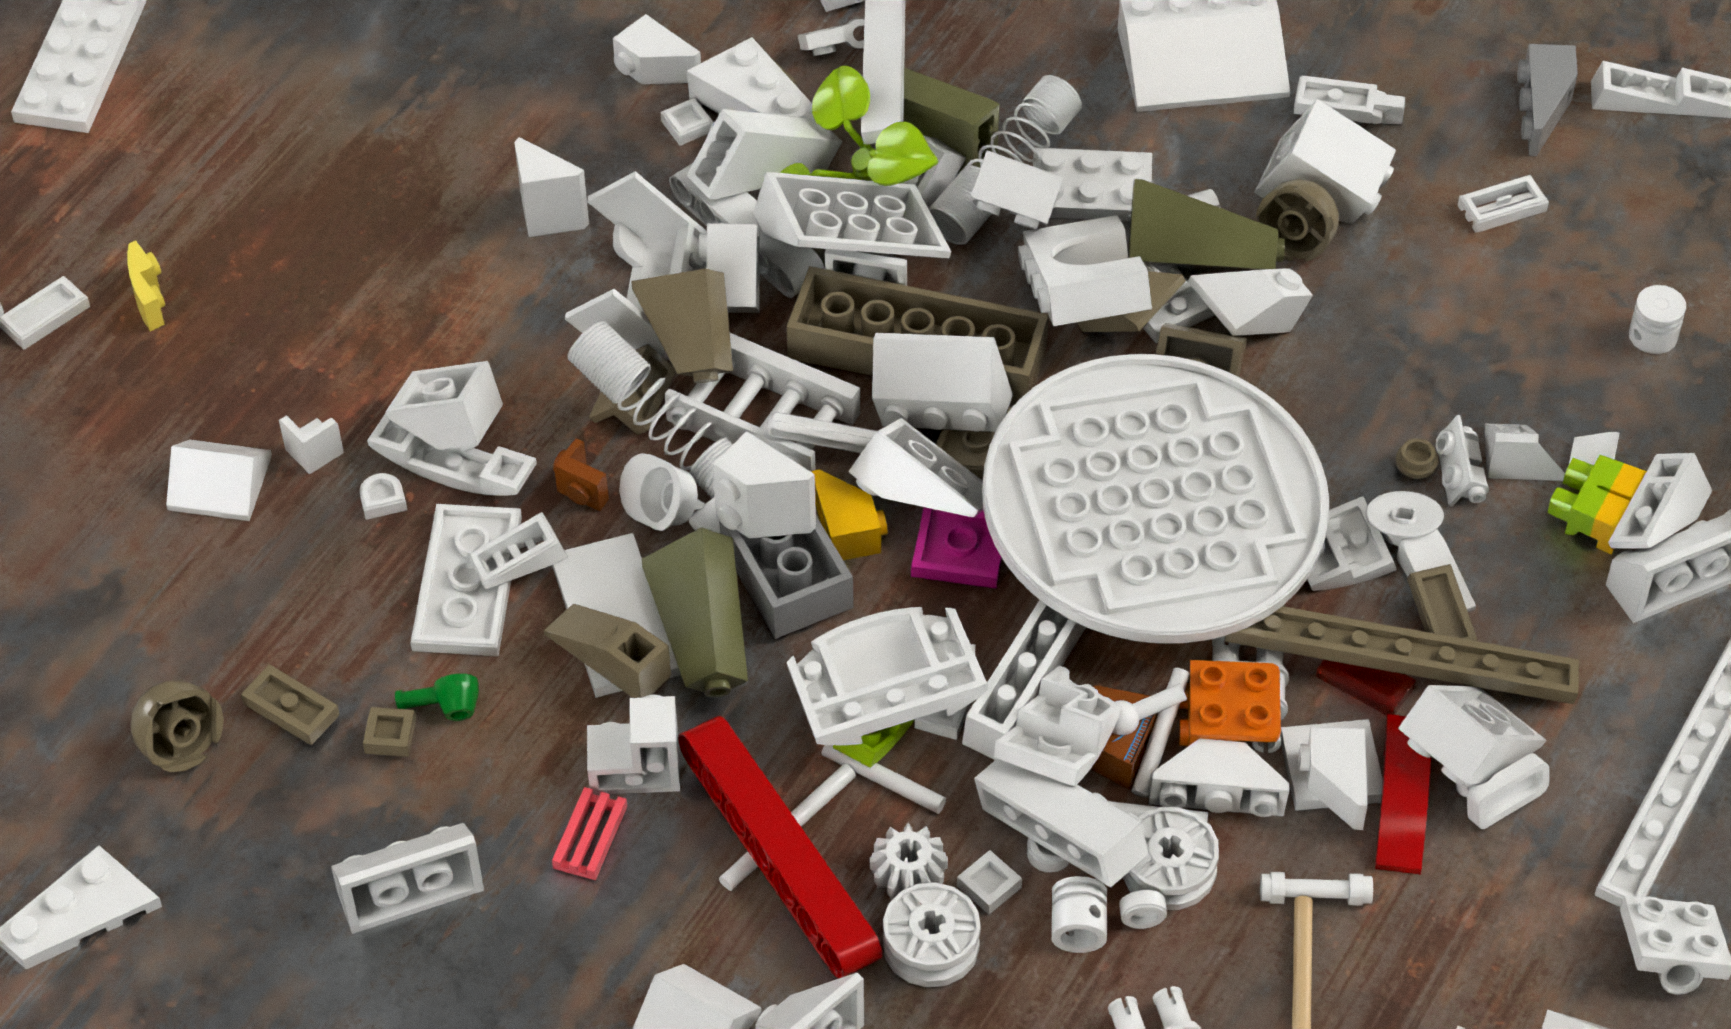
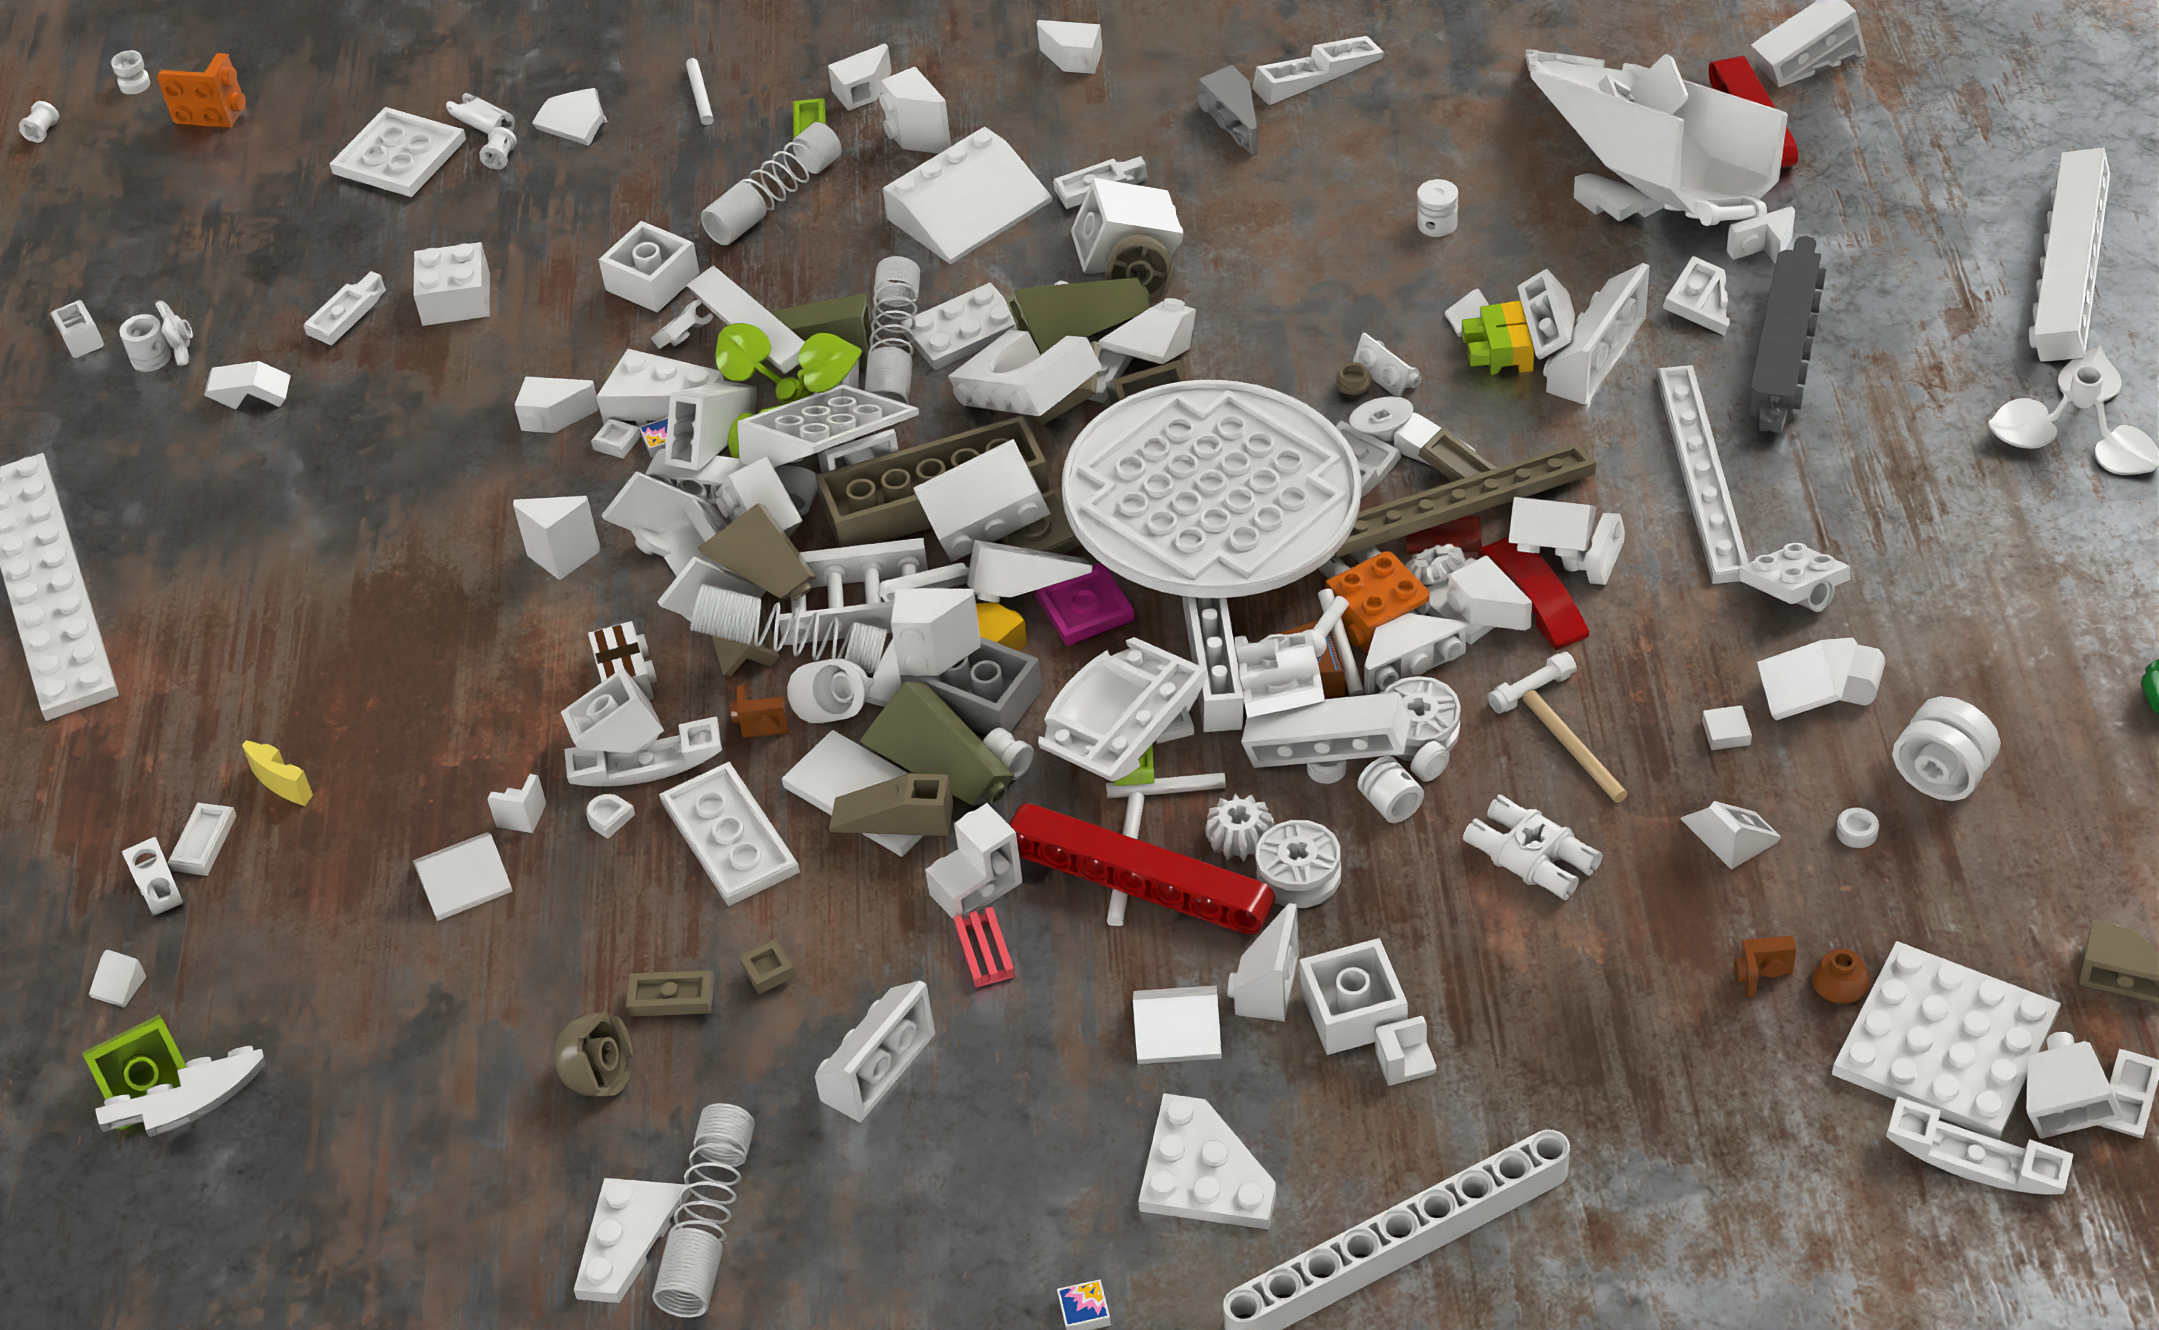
camera: 30 degrees left, 5 degrees down
green bar [395,674,479,721] -> none
white slope [467,512,568,589] -> none
white tile [957,850,1022,915] -> none
white brick [971,150,1064,229] -> none
white tile [1458,175,1549,233] -> none
white slope [1484,423,1565,481] -> none
none -> brick [588,621,657,700]
none -> white piece [652,1103,755,1318]
none -> white wheel [983,728,1034,780]
none -> white gear [1405,544,1465,585]

